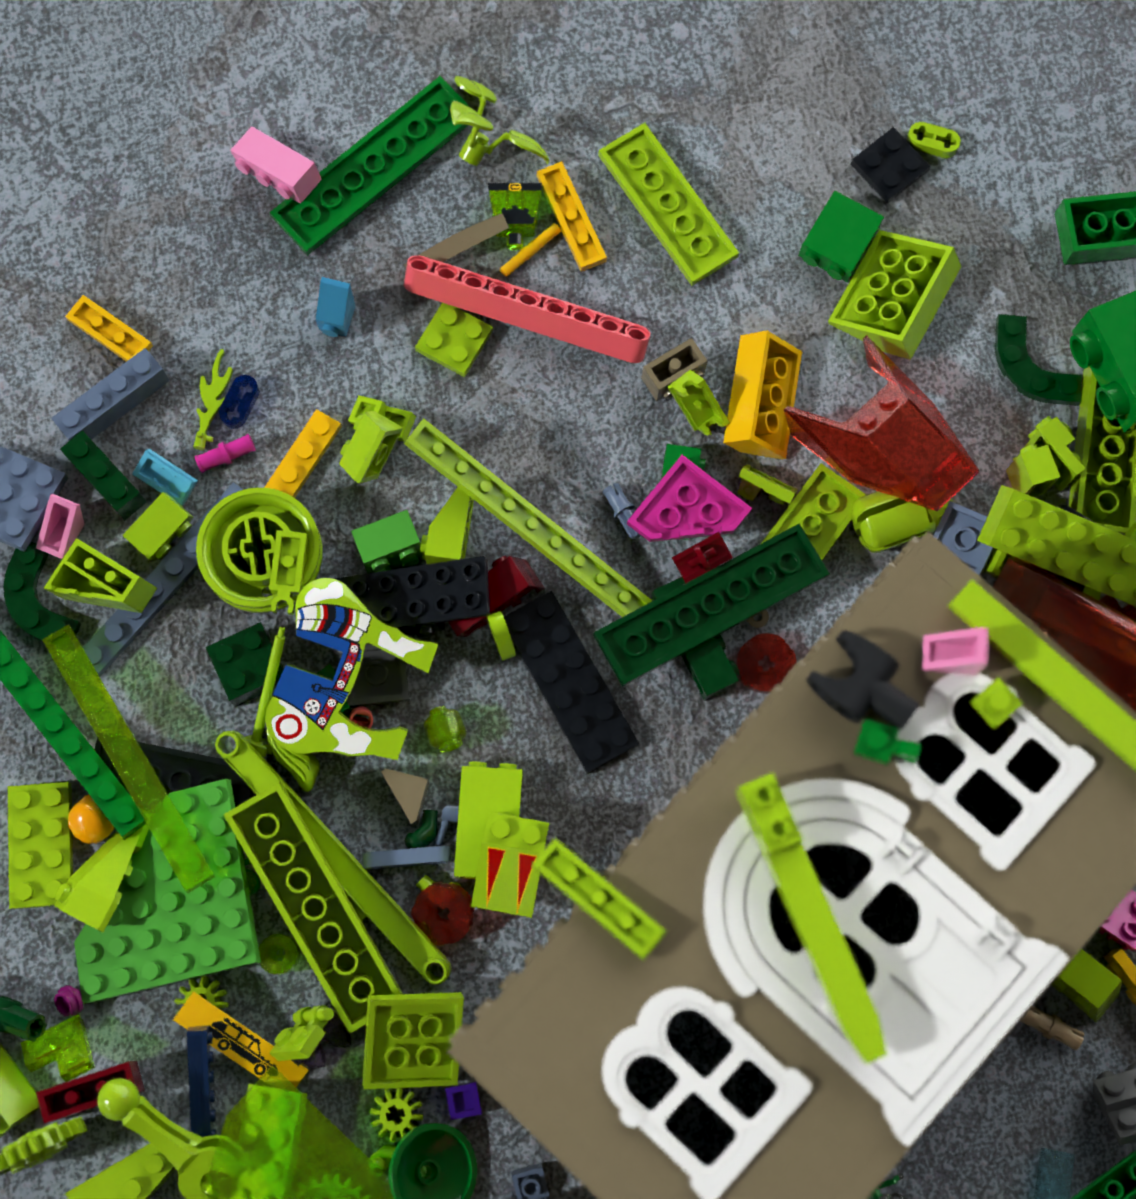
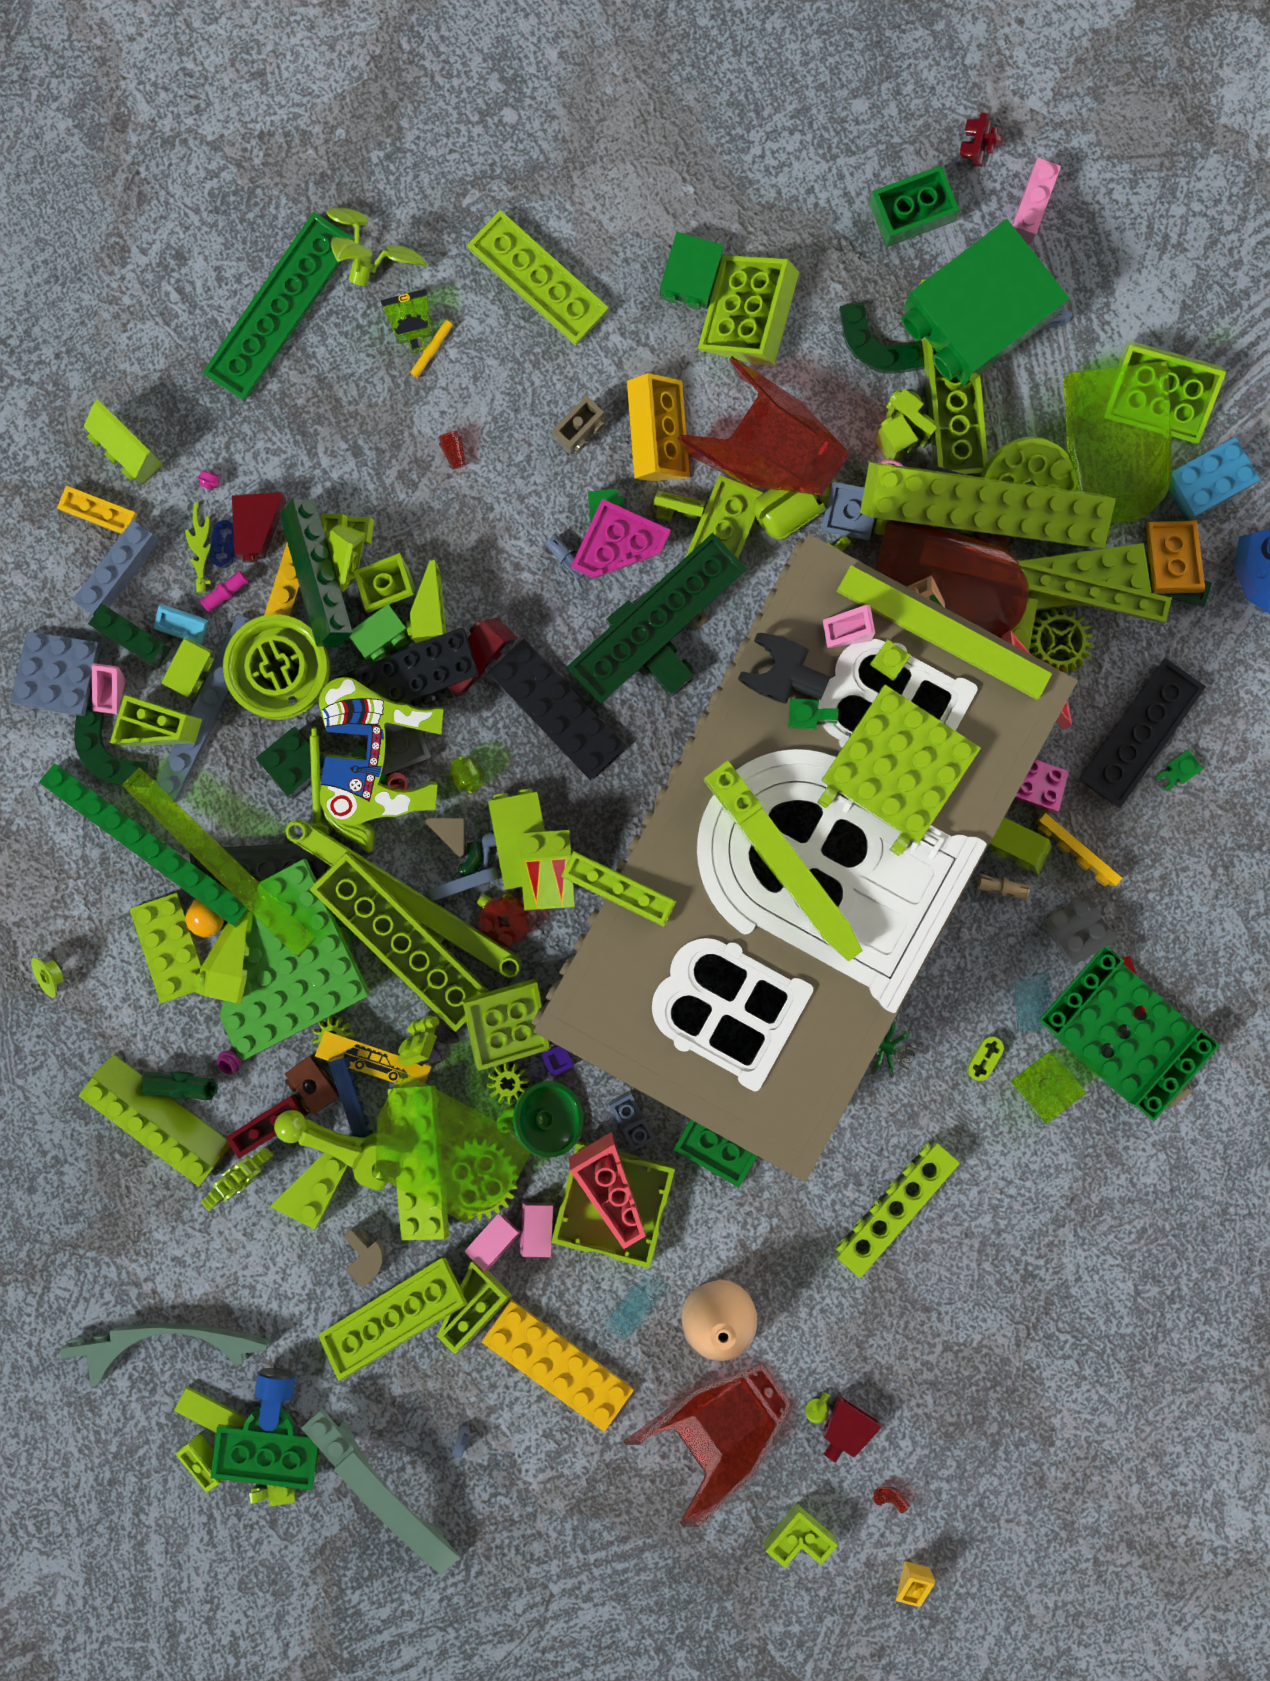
camera: 10 degrees left, 10 degrees up
clear neon green plate [21,1014,95,1082] -> none
bright pink brick [231,126,322,204] -> none
clear neon green head [259,934,300,975] -> none
lime plate [269,530,308,615] -> none
dark azure slope [316,277,356,337] -> none
lime plate [403,418,652,617] -> none
dark tan sticker [404,213,509,267] -> none
coral beam [404,255,650,363] -> none
lime plate [415,303,493,378] -> none
lime beam [486,611,516,661] -> none
yellow plate [536,161,607,272] -> none
lime hinge [668,370,730,435] -> none
dark red hips [672,531,733,583] -> none
clear red plate [736,633,797,694] -> none
black plate [850,127,930,204] -> none
lime beam [906,122,961,158] -> none
none -> lime slope [83,399,162,484]
none -> dark pink plate [196,470,220,490]
none -> dark red slope [232,492,286,563]
none -> dark green brick [280,498,353,647]
none -> copper brick [284,1054,340,1115]
none -> lime slope [354,553,415,613]
none -> clear red cone [438,431,466,470]
none -> lime plate [817,685,981,856]

